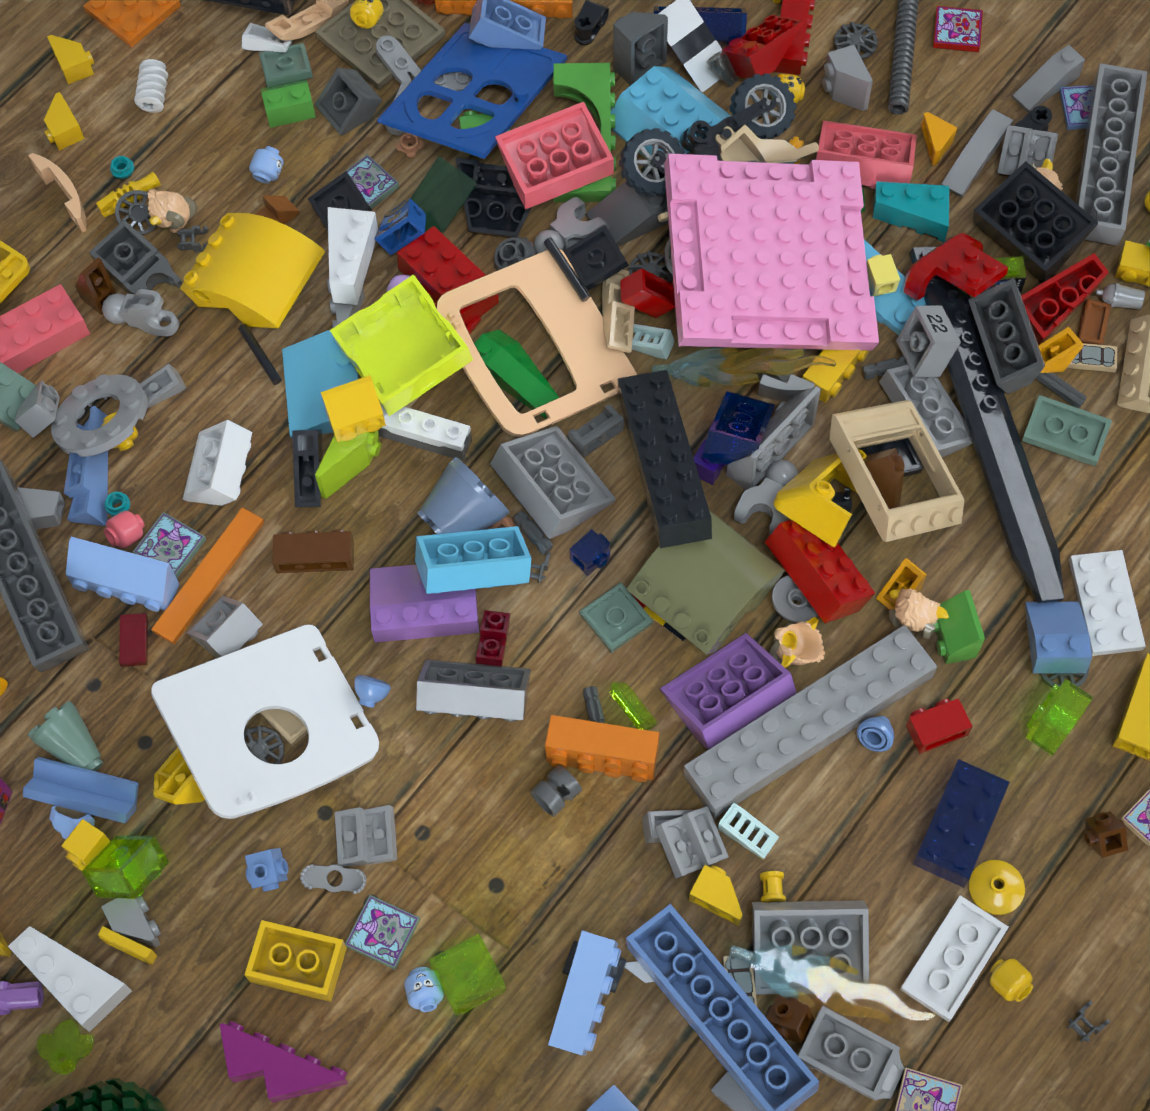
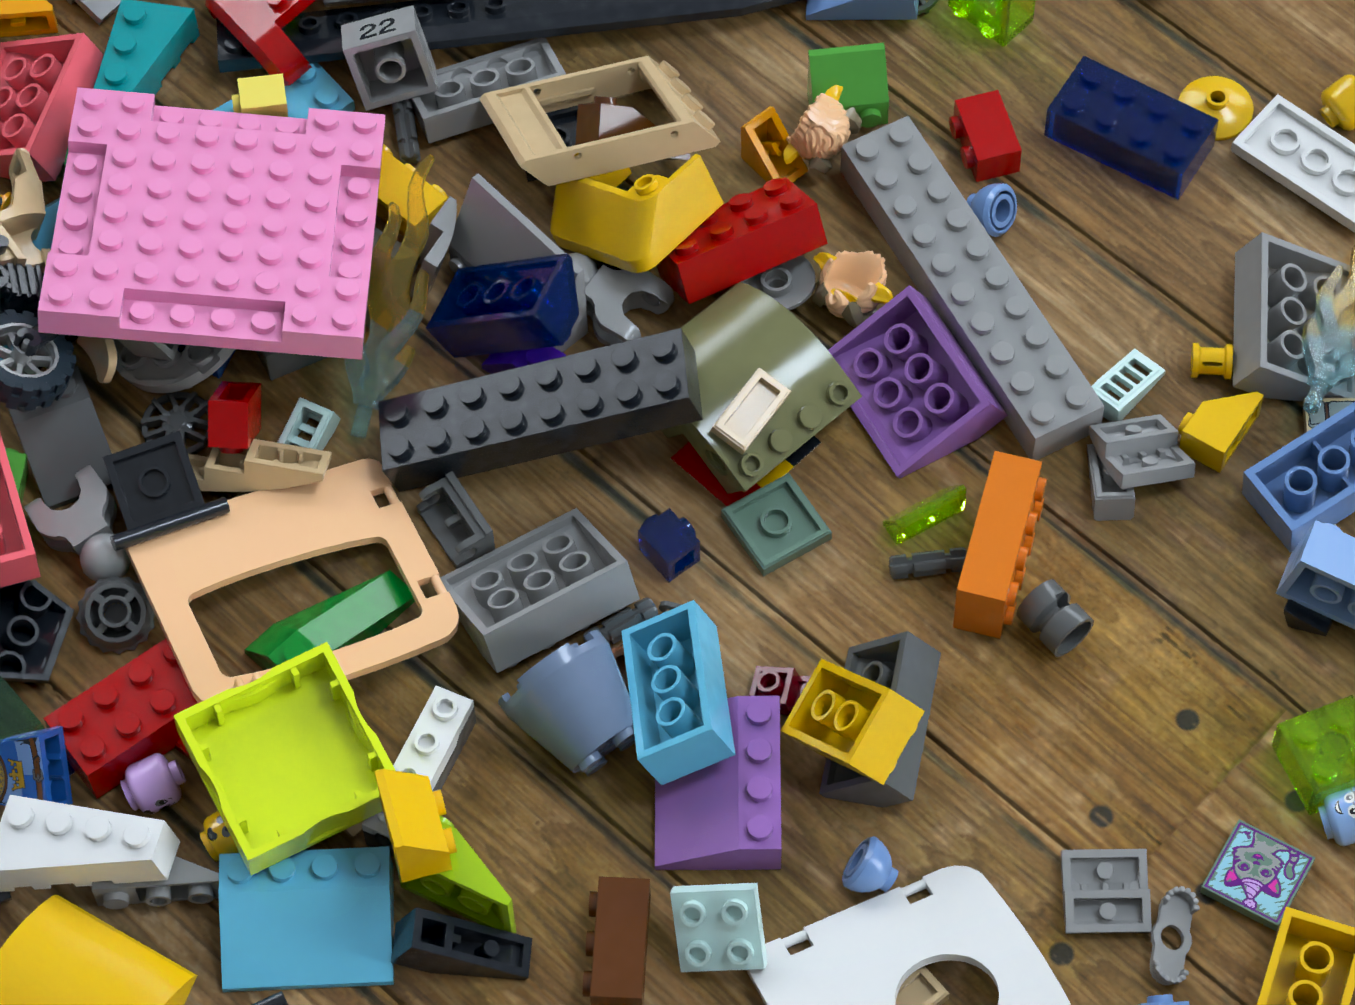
camera: 85 degrees left, 5 degrees down
none -> light aqua plate [670,883,768,972]
none -> tan tile [710,368,791,455]
none -> yellow brick [780,658,925,785]

